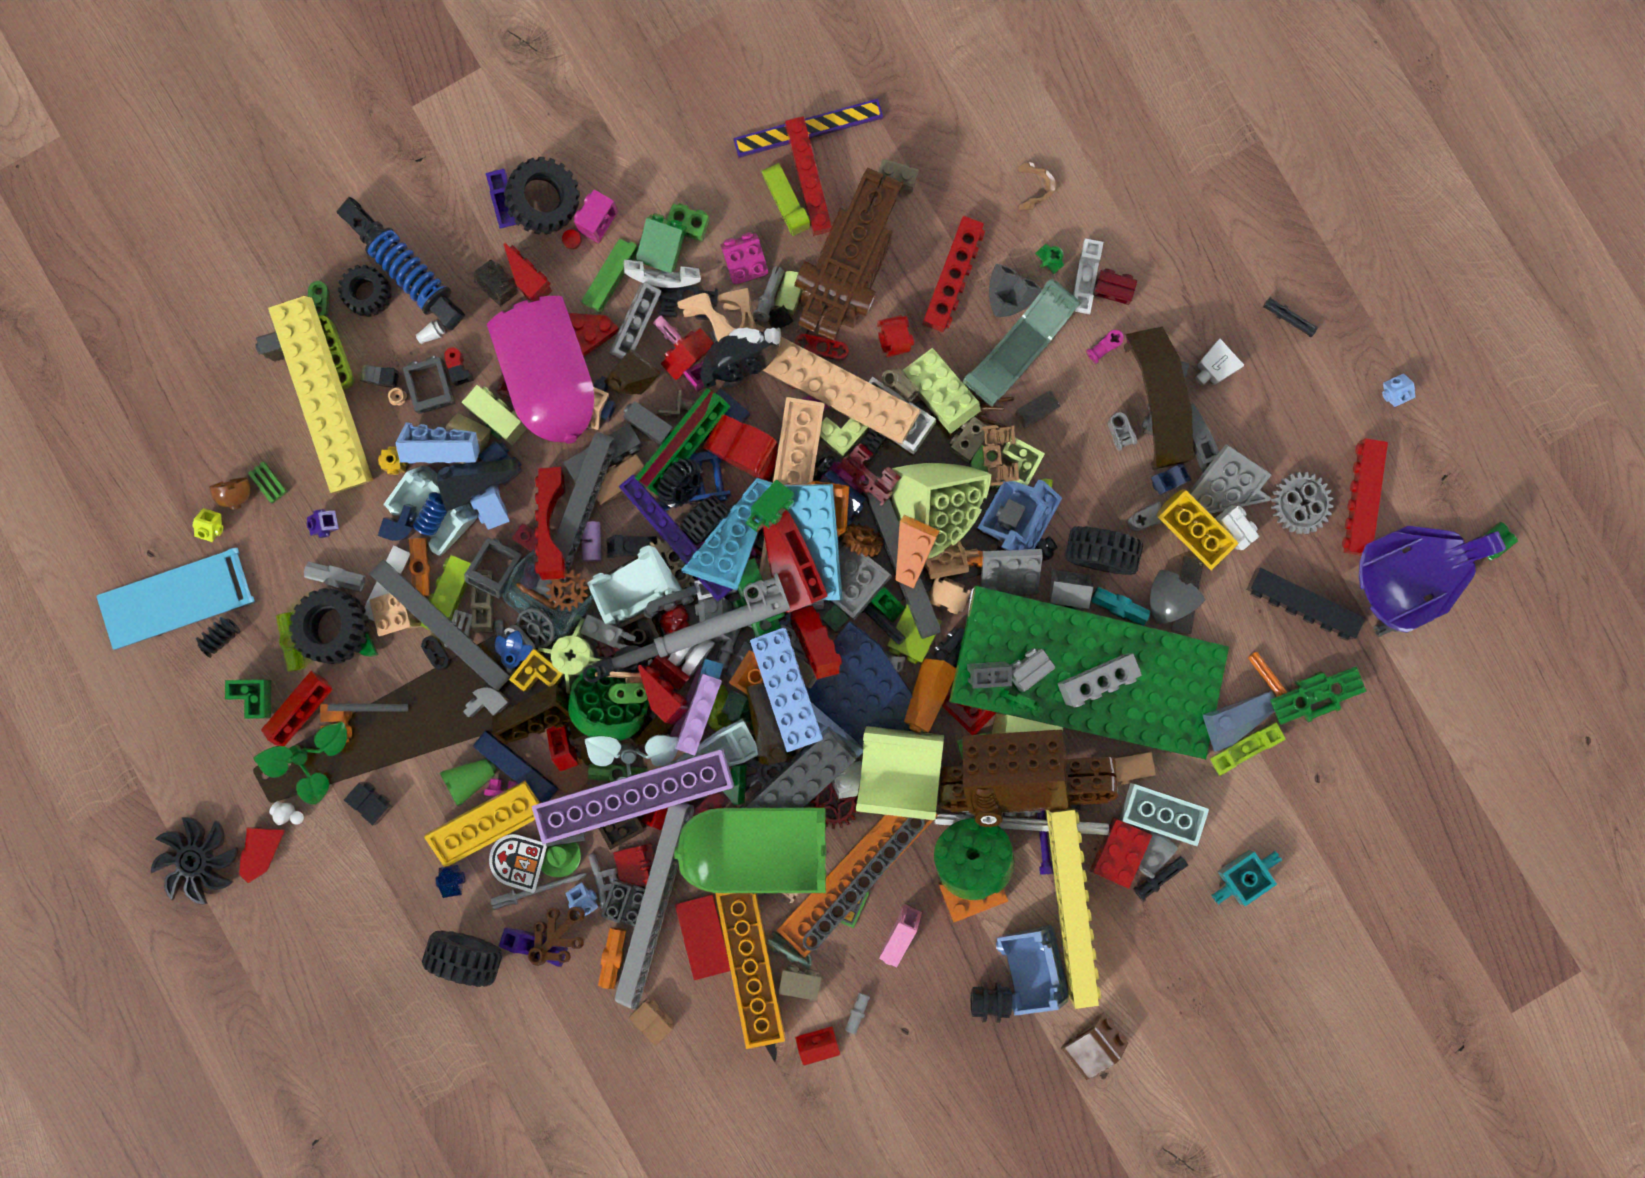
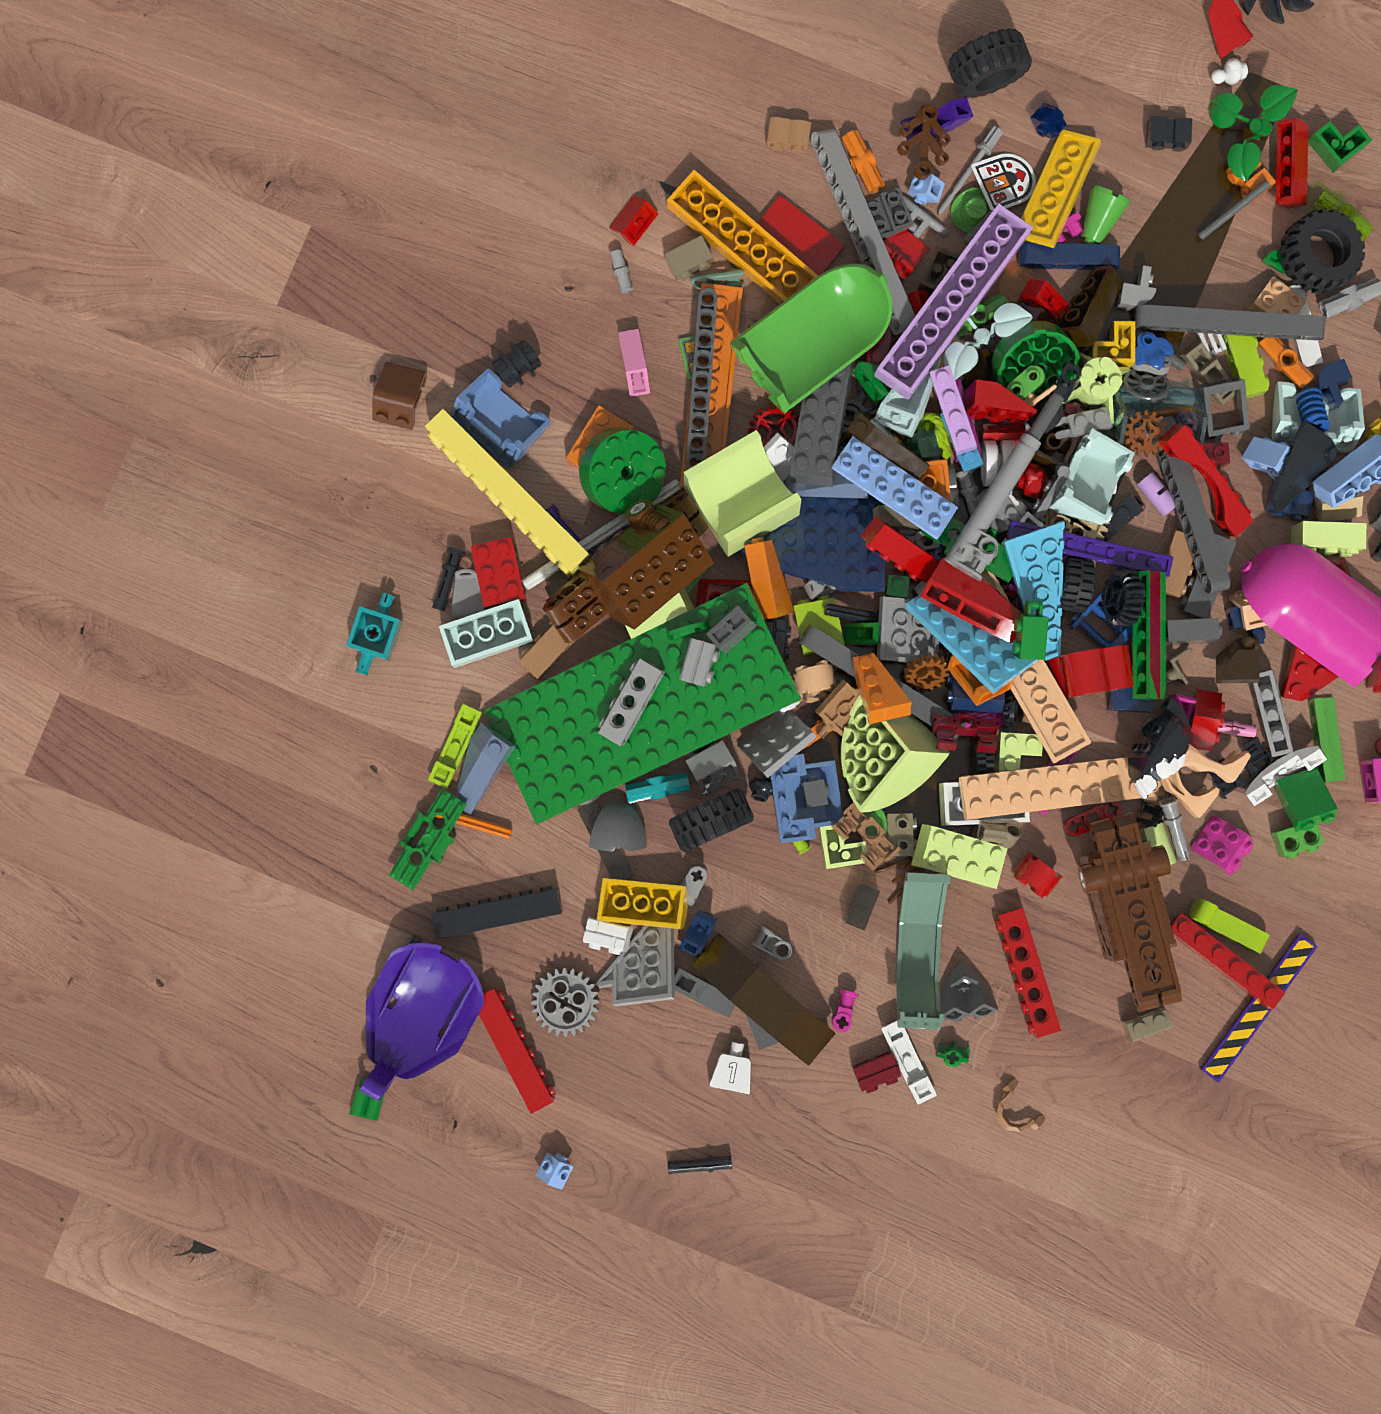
camera: 140 degrees right, 0 degrees up
black beam [421,636,451,670] -> none

